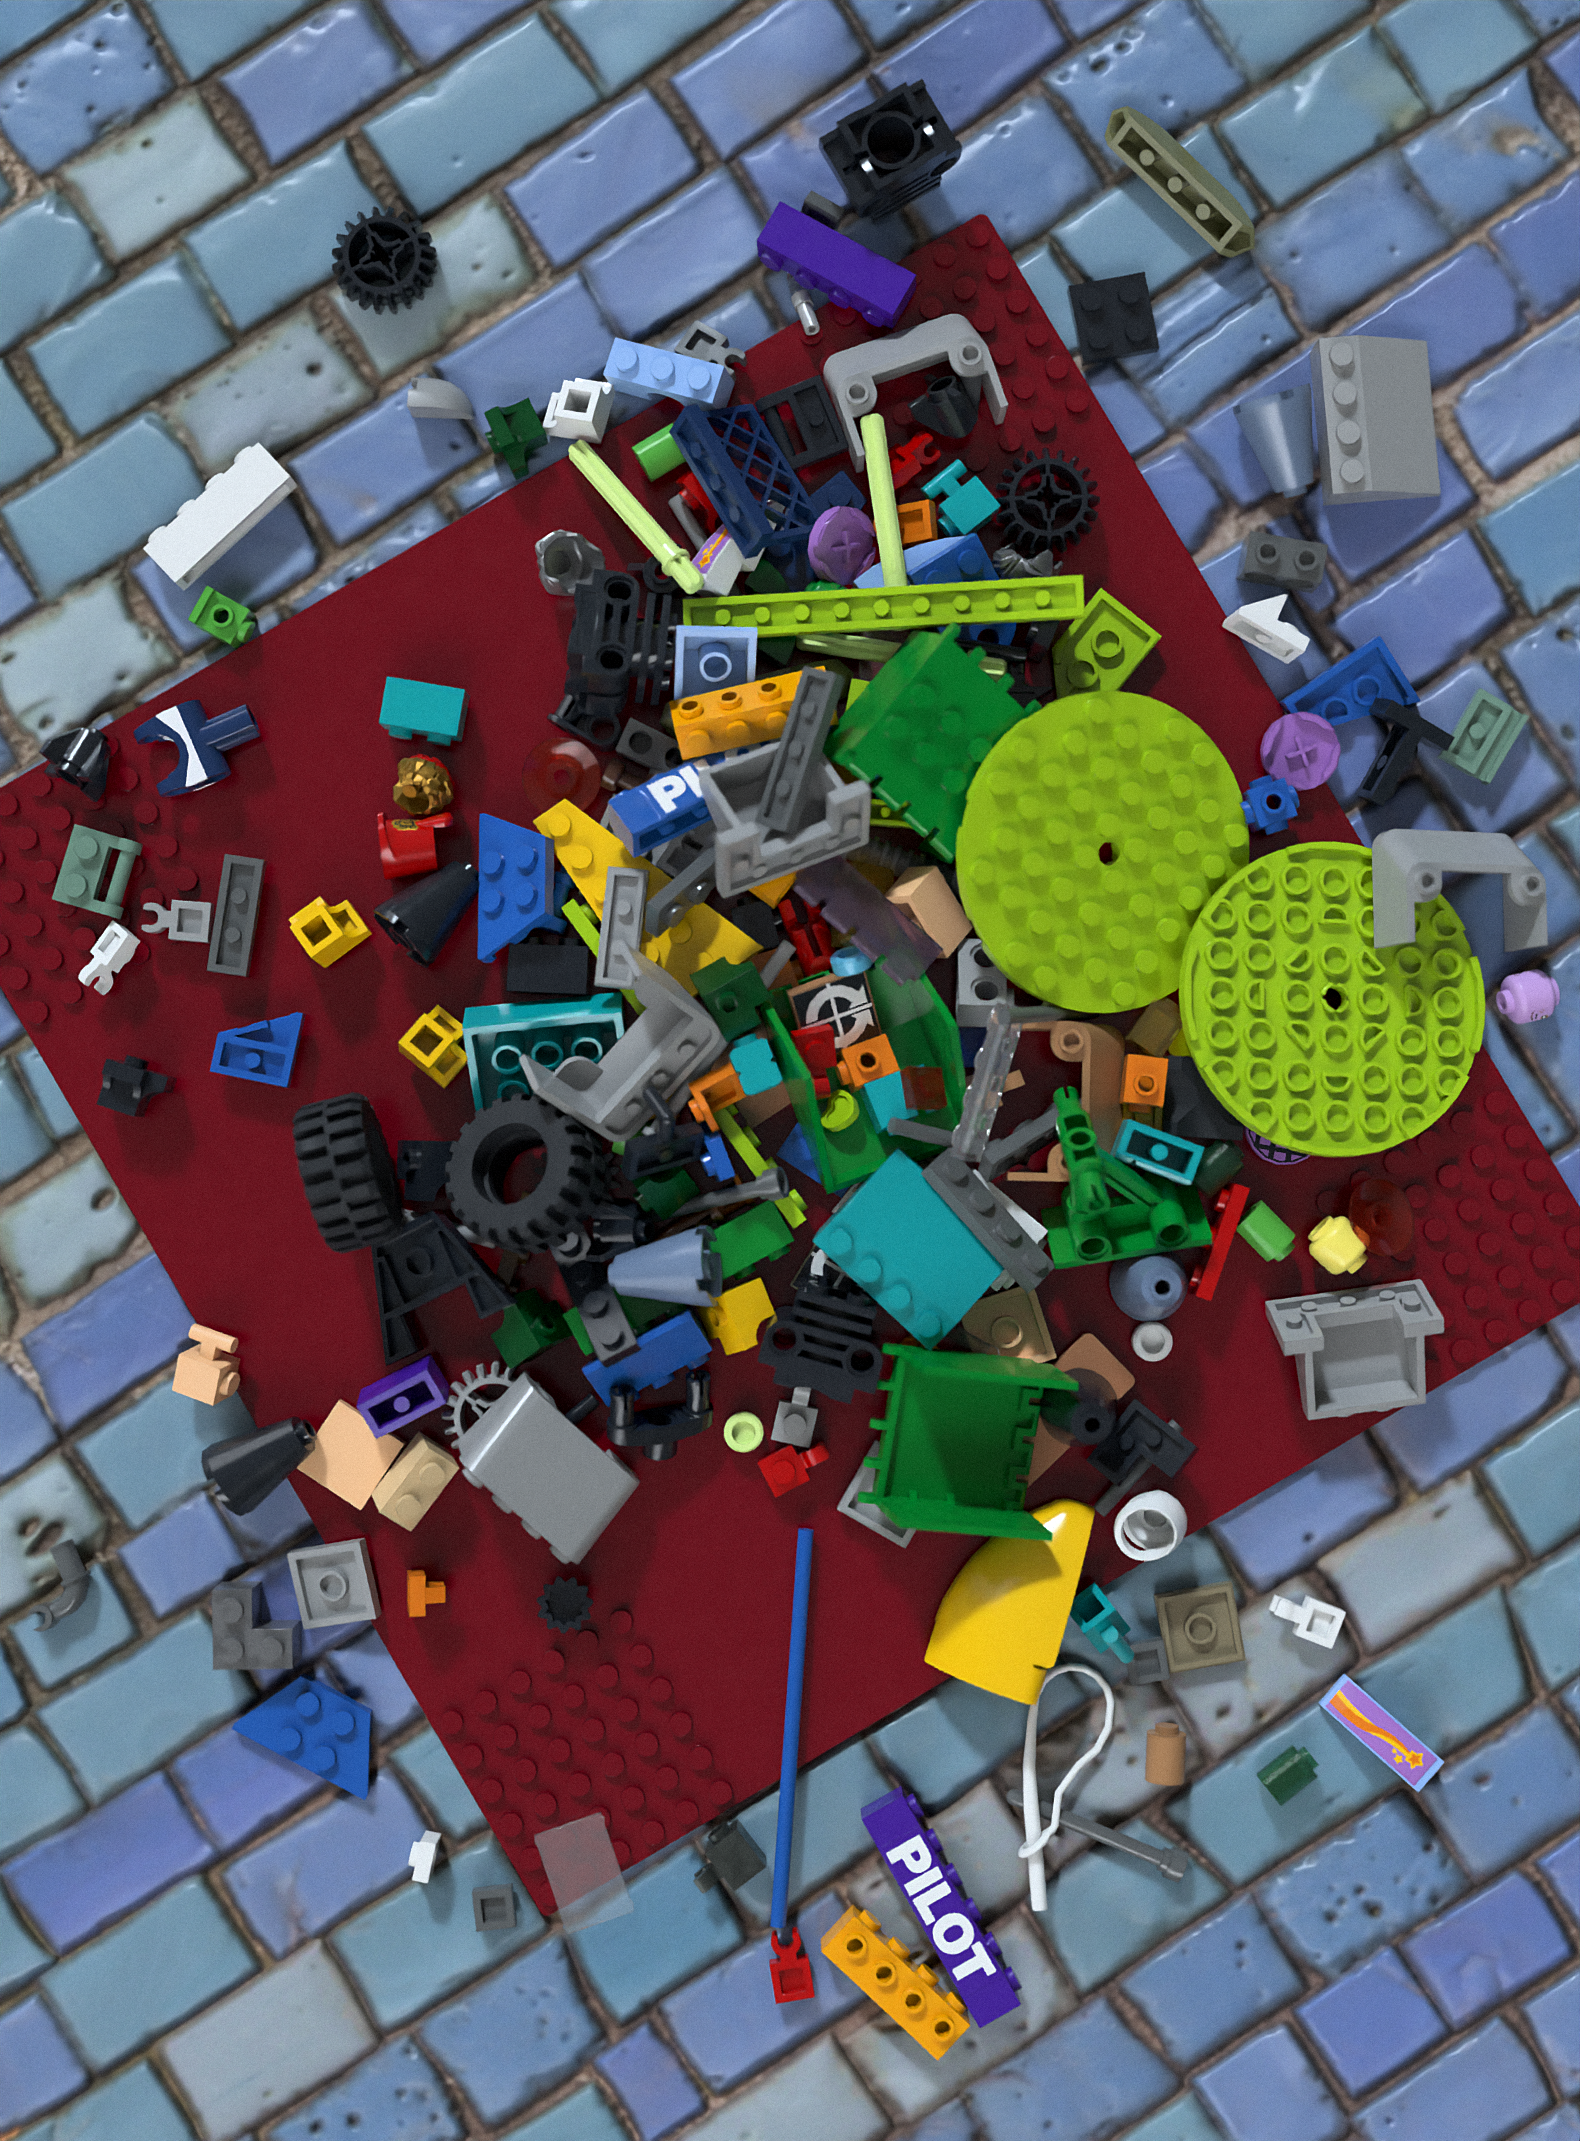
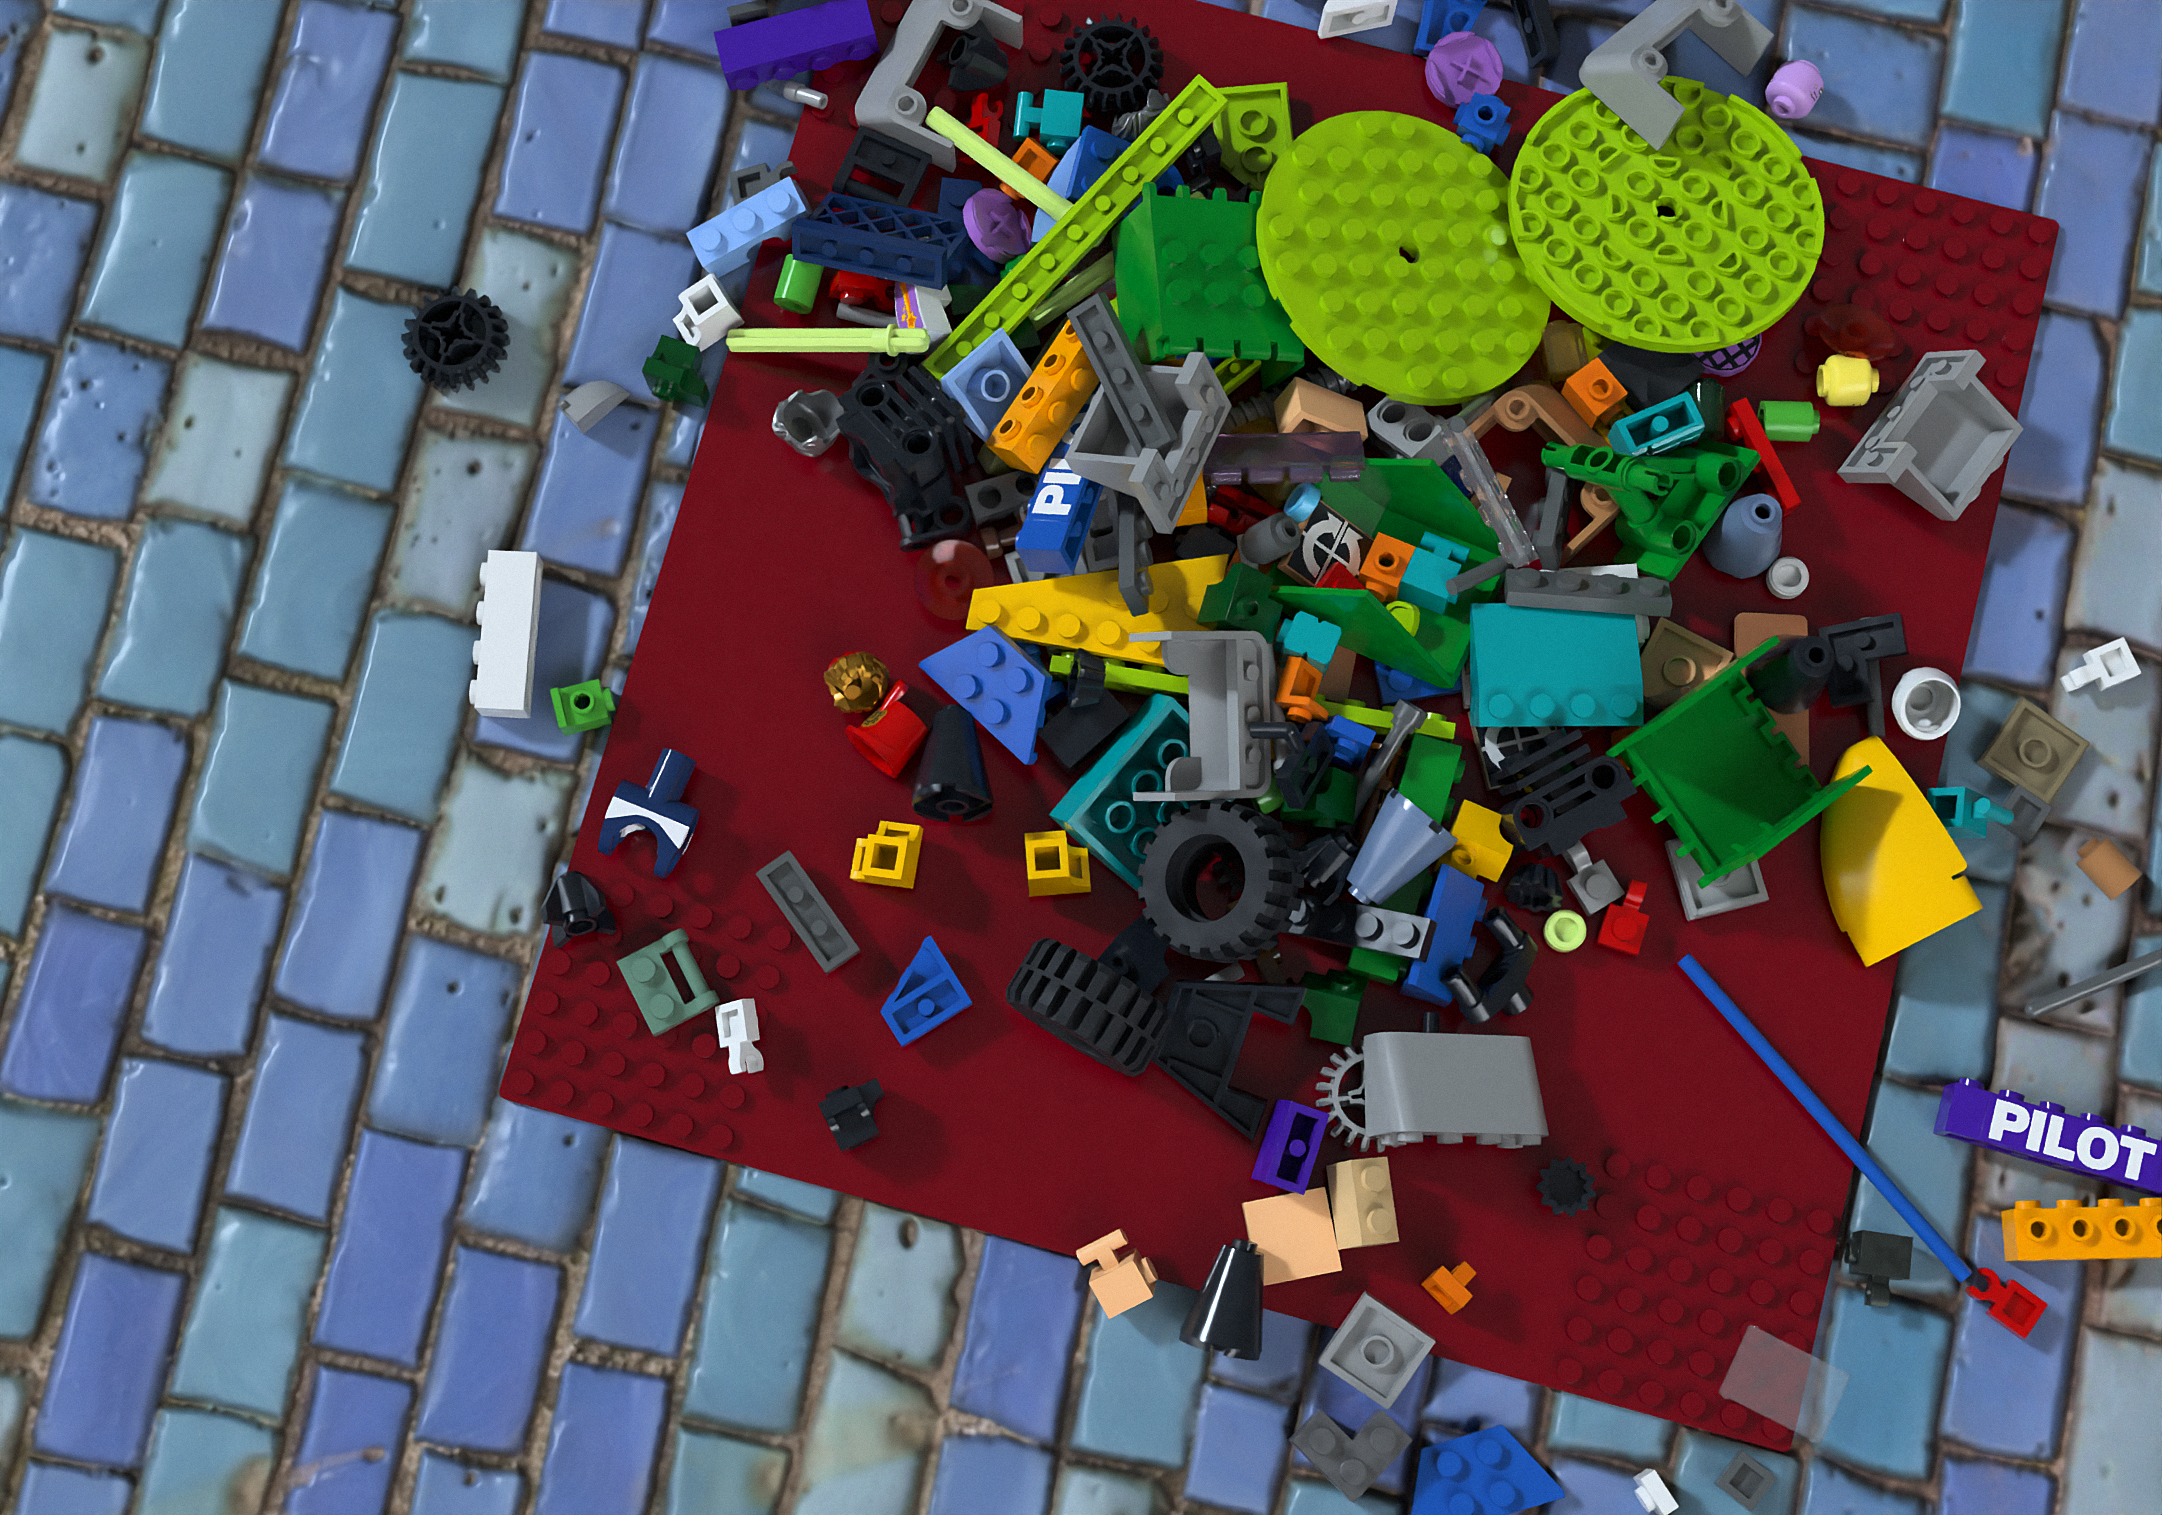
camera: 45 degrees left, 10 degrees down
light grey plate [141,900,215,943] -> none
teal brick [379,676,470,746] -> none
light grey tile [594,866,650,990] -> none
clear red plate [900,1066,948,1110] -> none
white piece [1018,1663,1115,1911] -> none
none -> black piece [1066,648,1106,707]
none -> dark grey brick [1240,512,1300,564]
none -> black piece [1503,863,1563,913]

